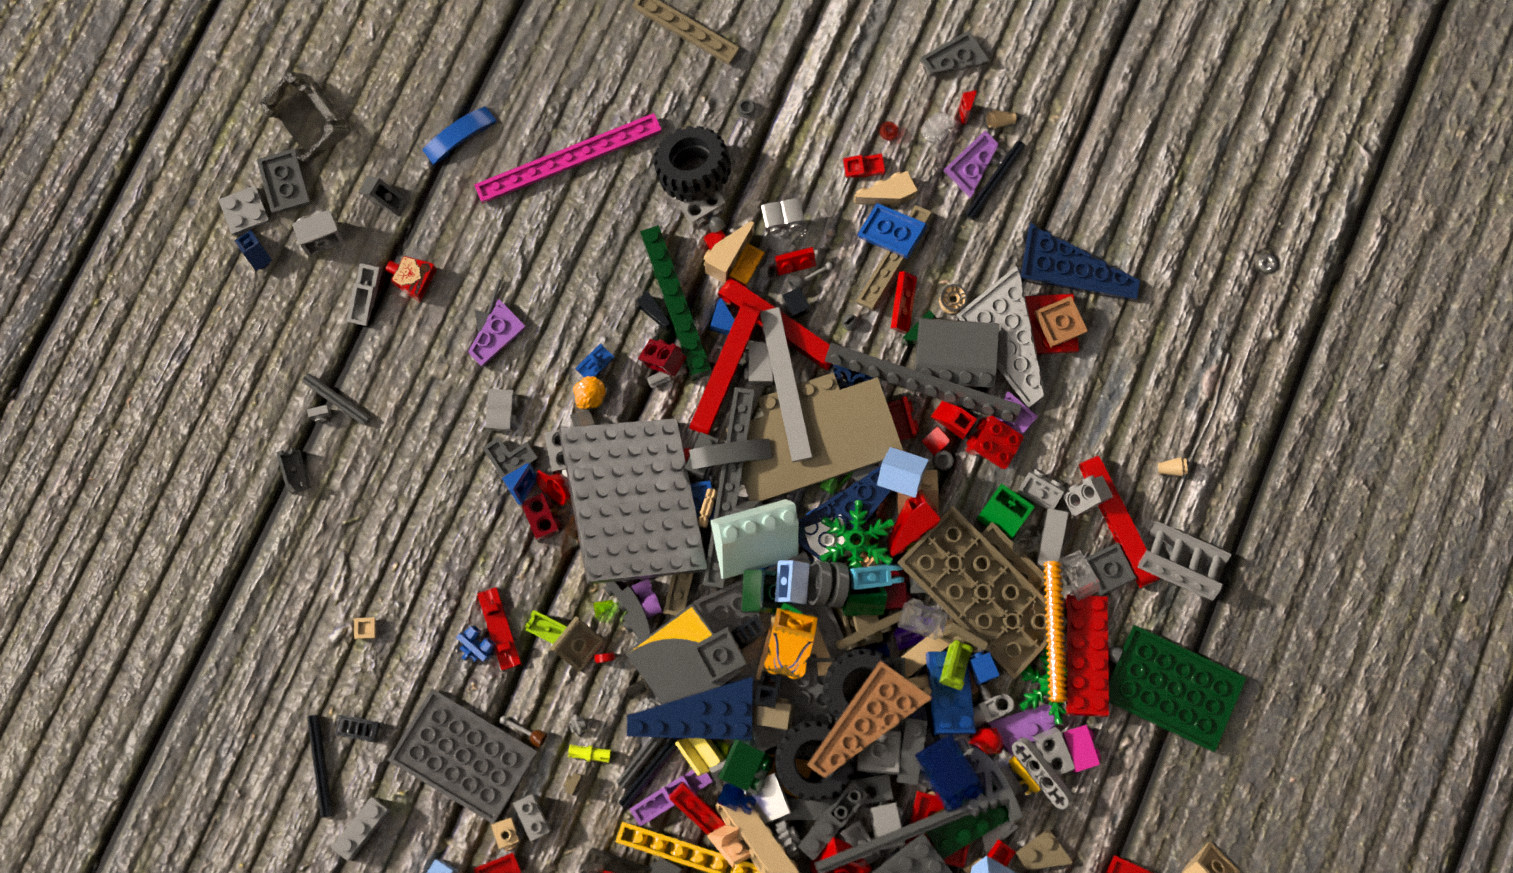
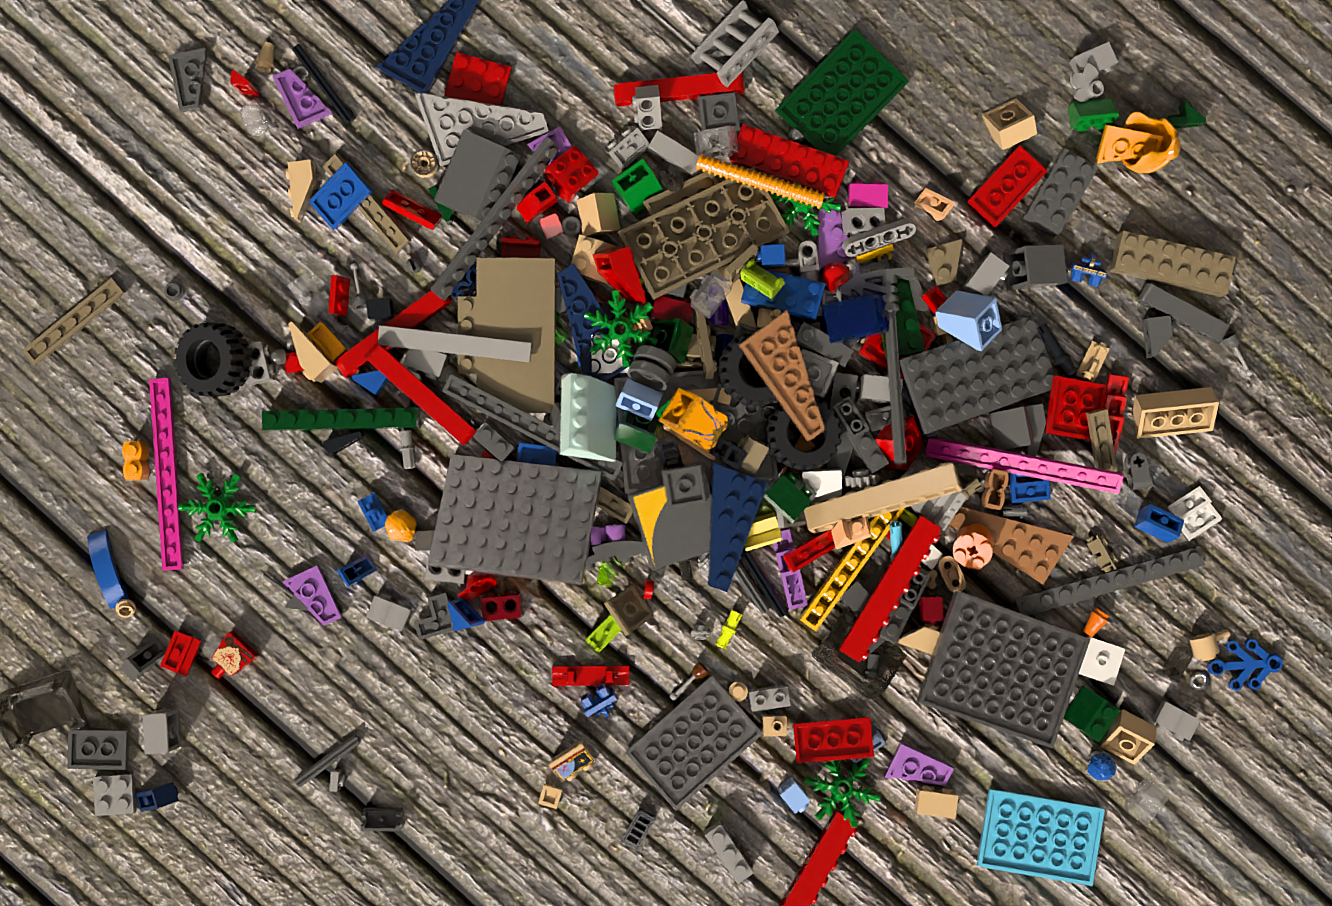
camera: 70 degrees left, 10 degrees up
black axle [307,715,333,818] -> none
light grey slope [347,263,383,326] -> none
dark tan plate [563,773,582,796] -> none
dark red brick [638,339,687,377] -> none
dark grey slope [689,439,772,470] -> none
tan axle [697,488,718,528] -> none
clear blue plate [717,783,757,815] -> none
light grey brick [761,198,805,234] -> none
red slope [843,153,886,178] -> none
medium azure hinge [850,564,904,590] -> none
light blue slope [877,447,929,498] -> none
clear red plate [879,121,899,141] -> none
medium nougat plate [1034,296,1088,348] -> none
tan cone [1158,457,1188,476] -> none
none -> tan plate [116,599,136,617]
none -> light orange brick [122,441,150,481]
none -> red plate [160,630,203,677]
none -> green piece [178,473,257,543]
none -> blue slope [337,554,377,587]
none -> slope [549,738,596,781]
none -> tan slope [577,193,620,237]
none -> tan plate [728,682,748,701]
none -> light nougat slope [914,188,955,221]

